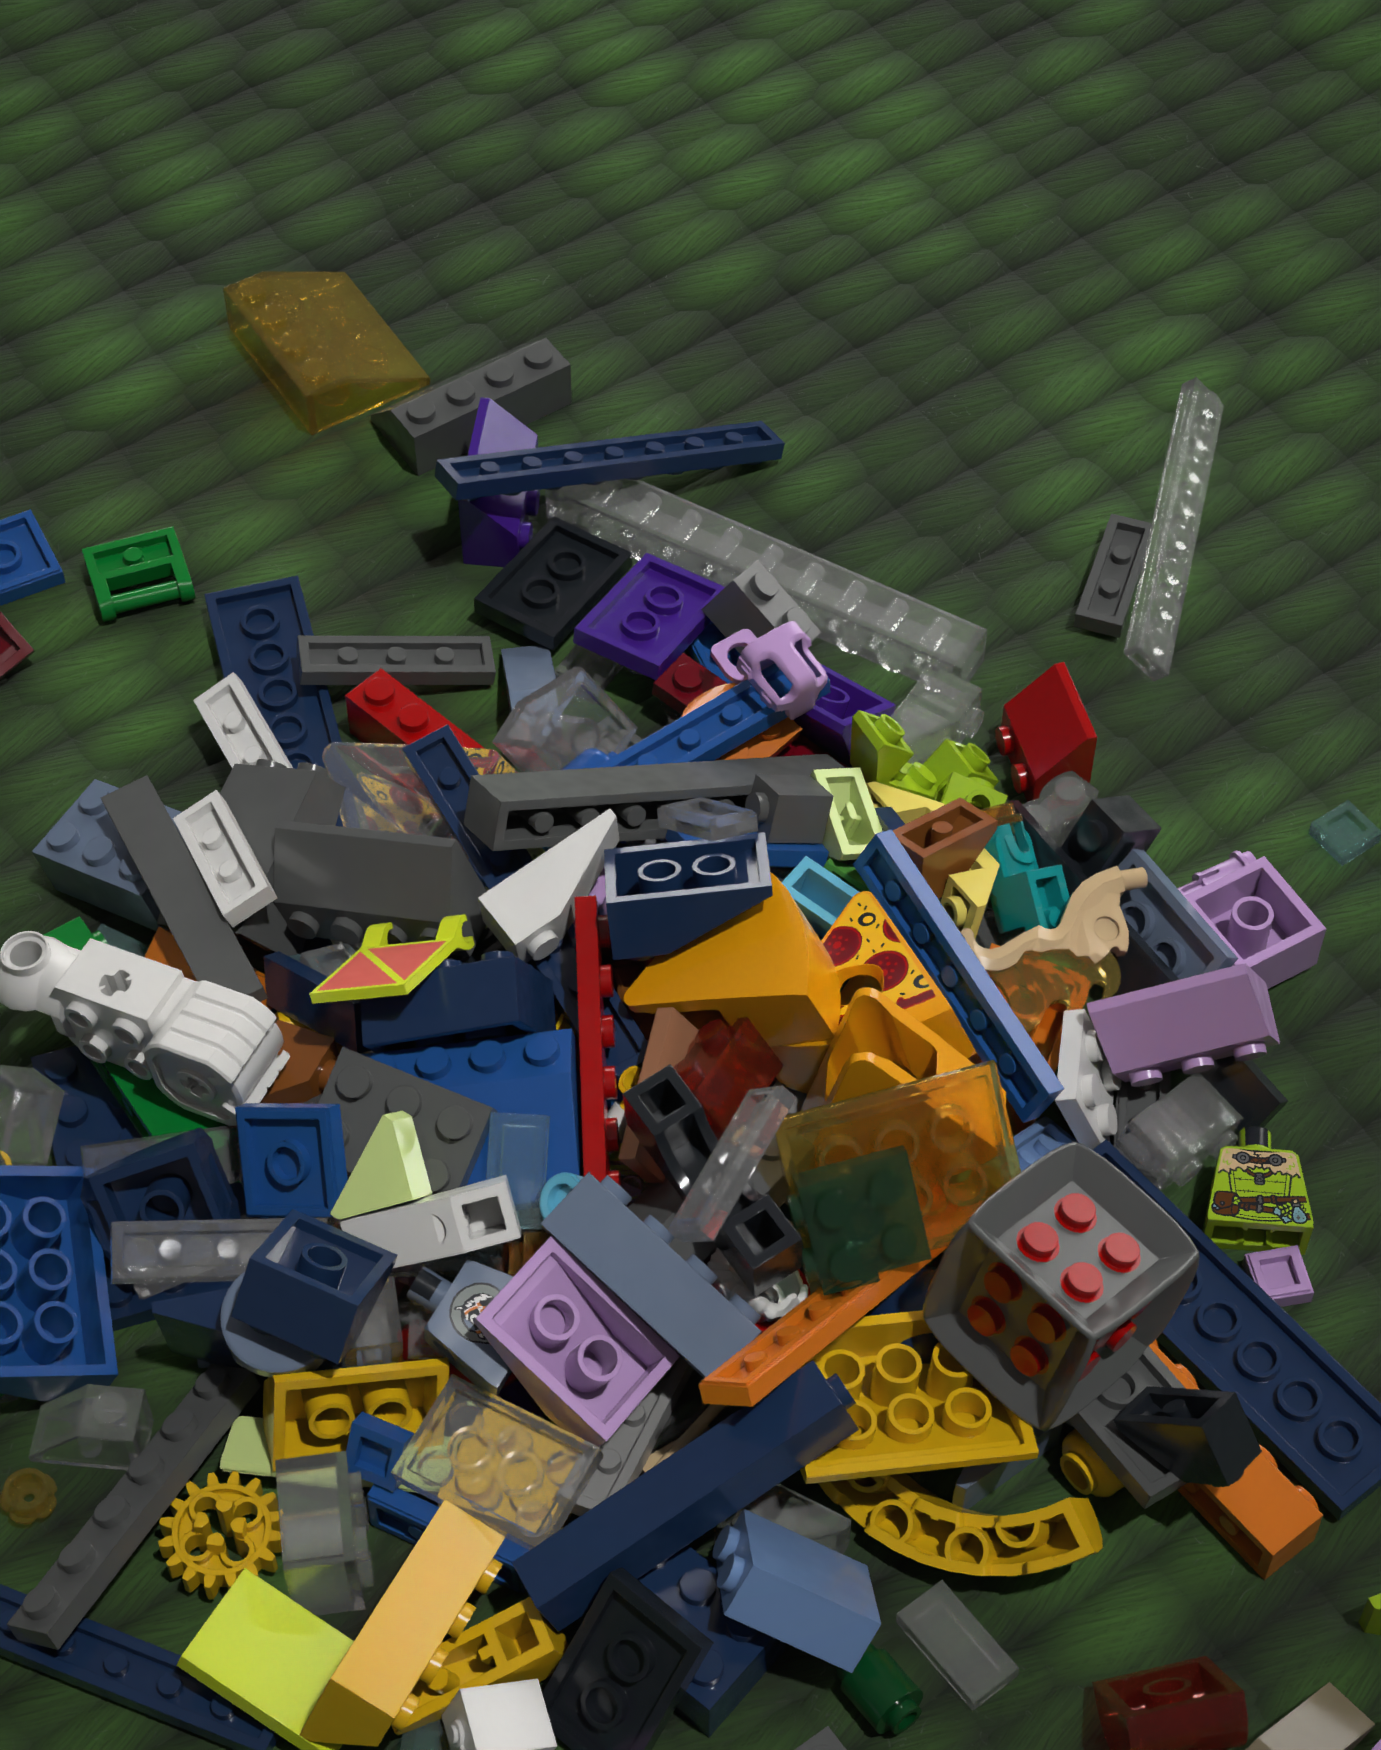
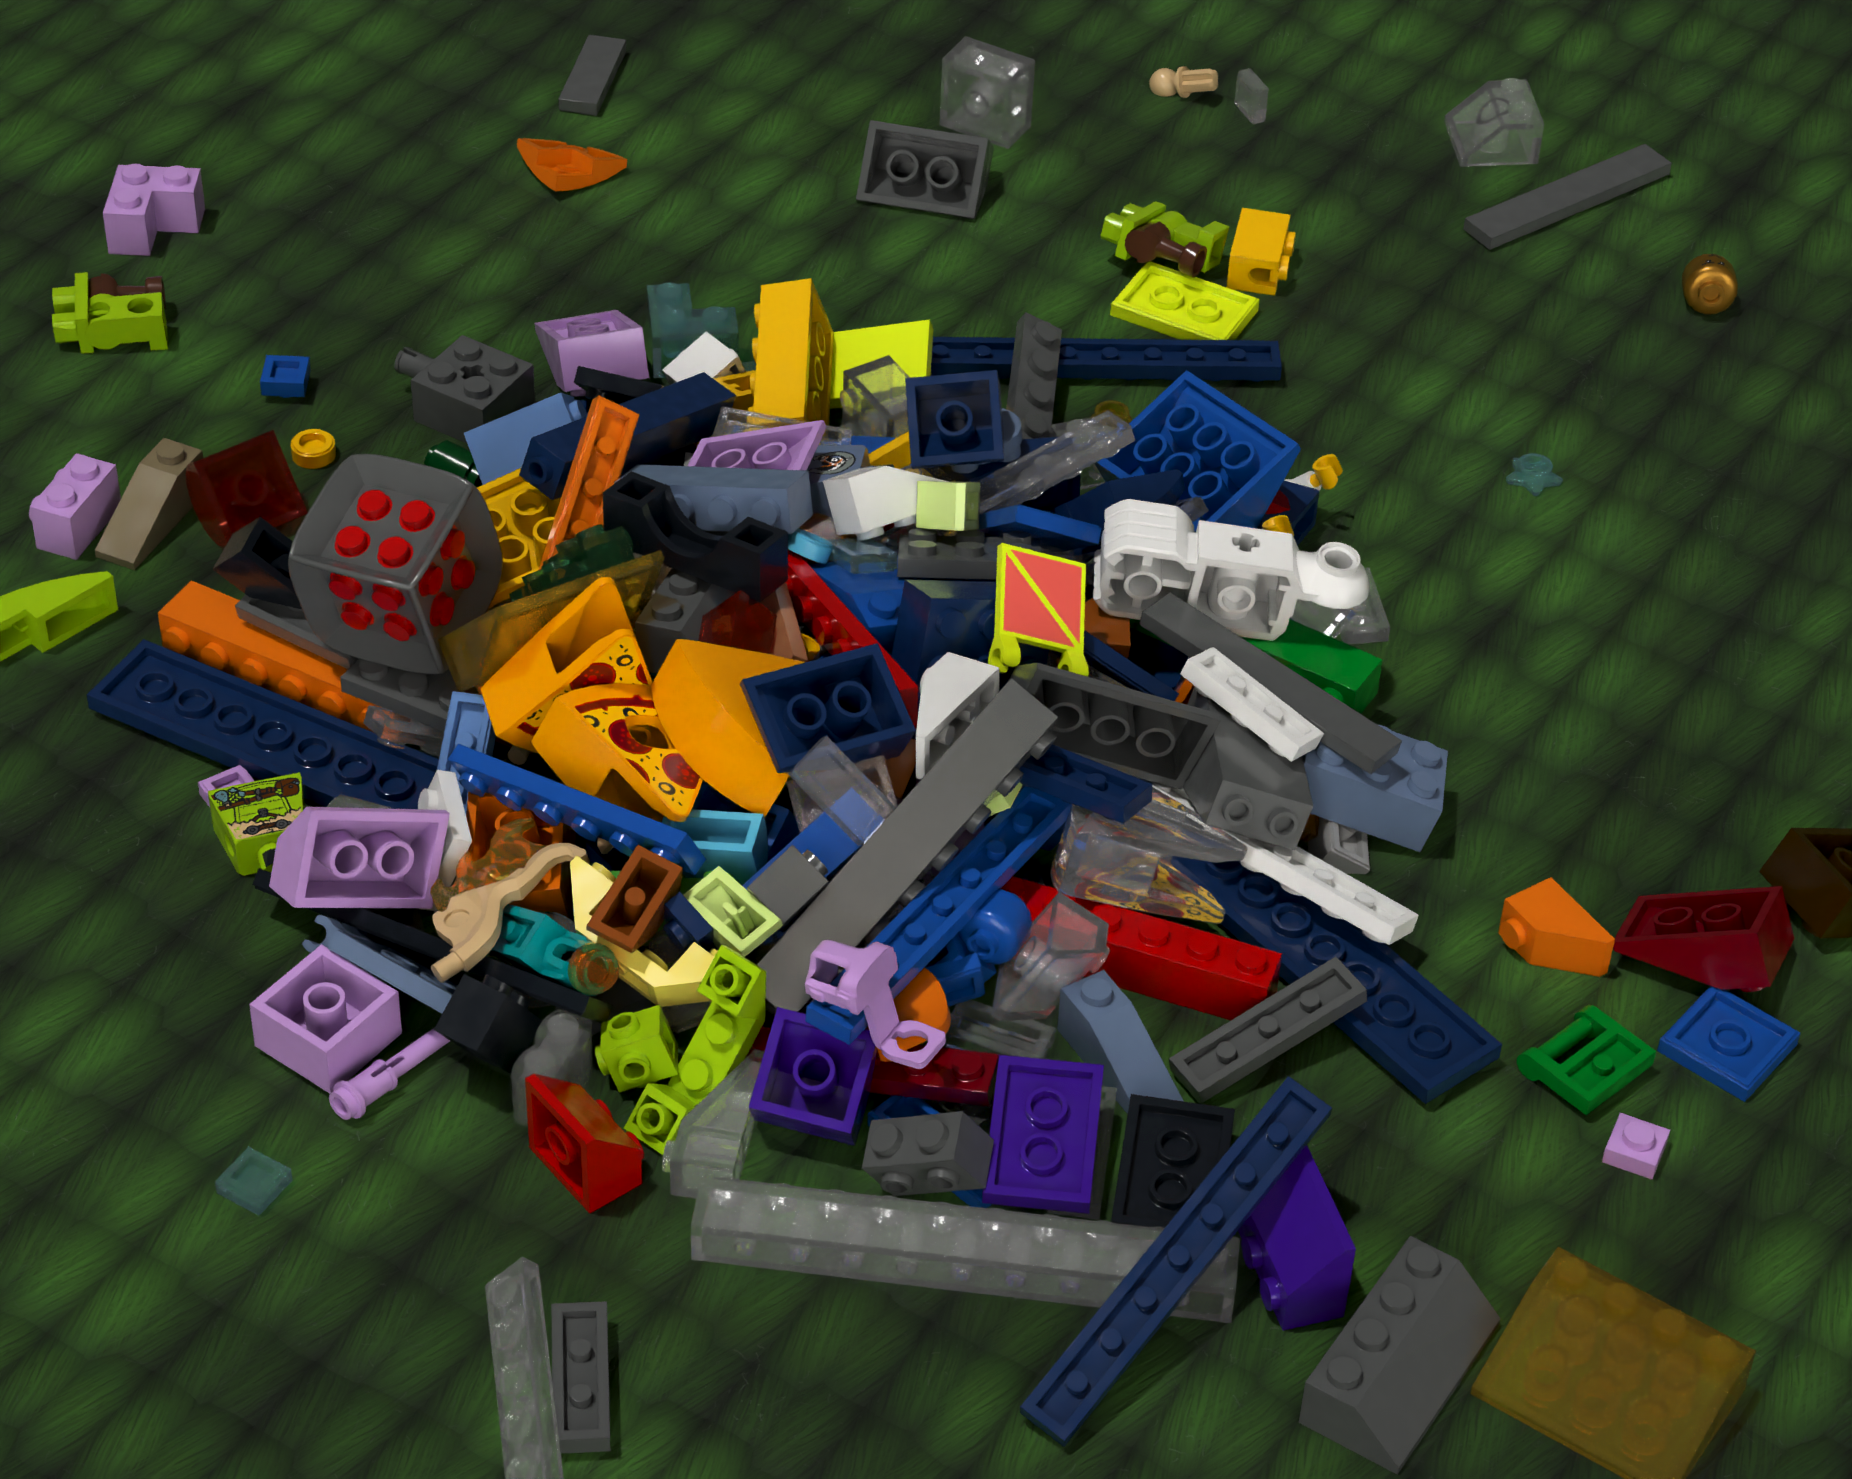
camera: 155 degrees right, 10 degrees down
clear tile [668,1085,797,1243] -> none
none -> orange slope [1498,877,1615,977]
none -> lavender plate [1602,1113,1670,1179]

